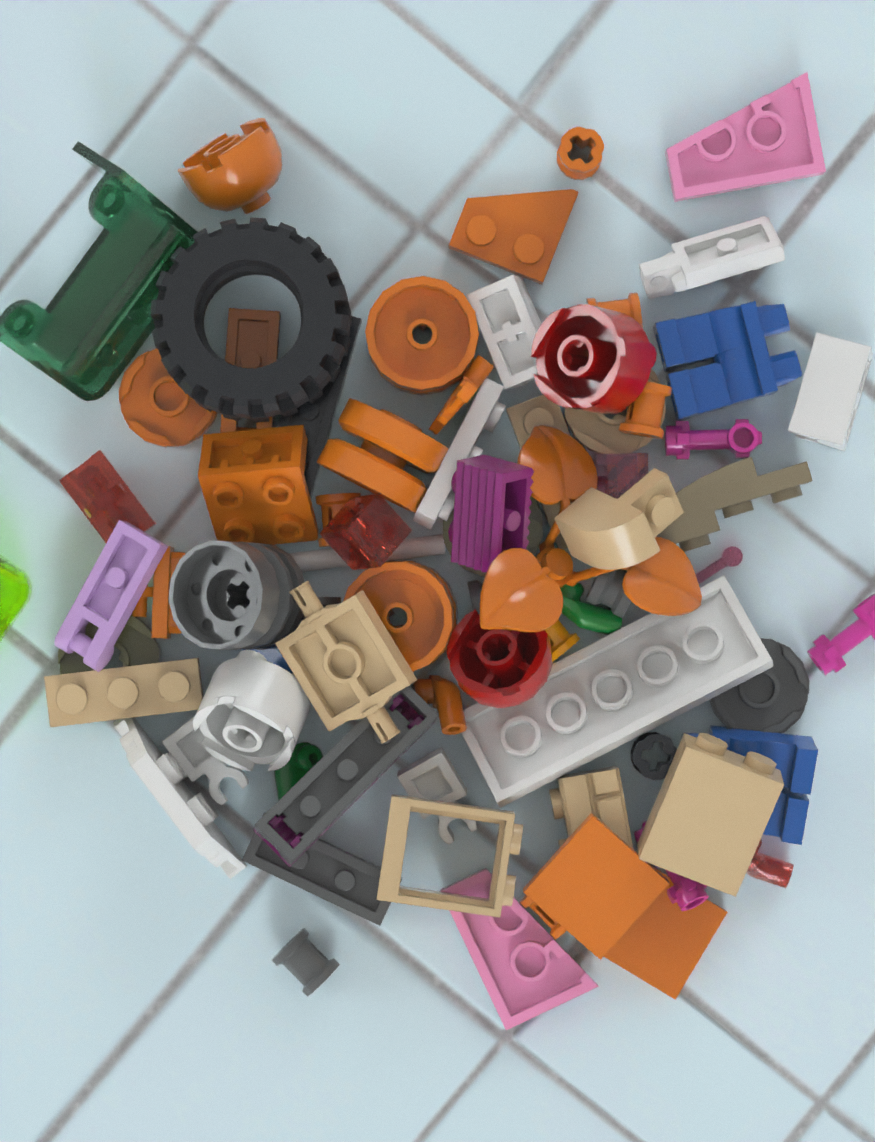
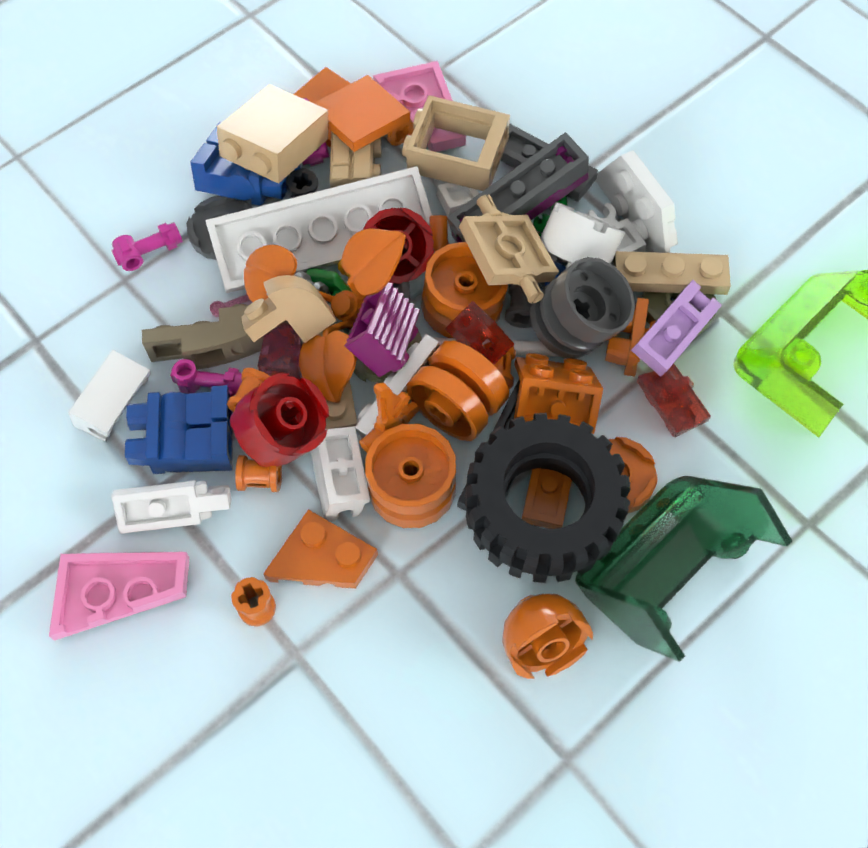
camera: 170 degrees left, 25 degrees down
dark grey bush [272,928,340,997] -> none

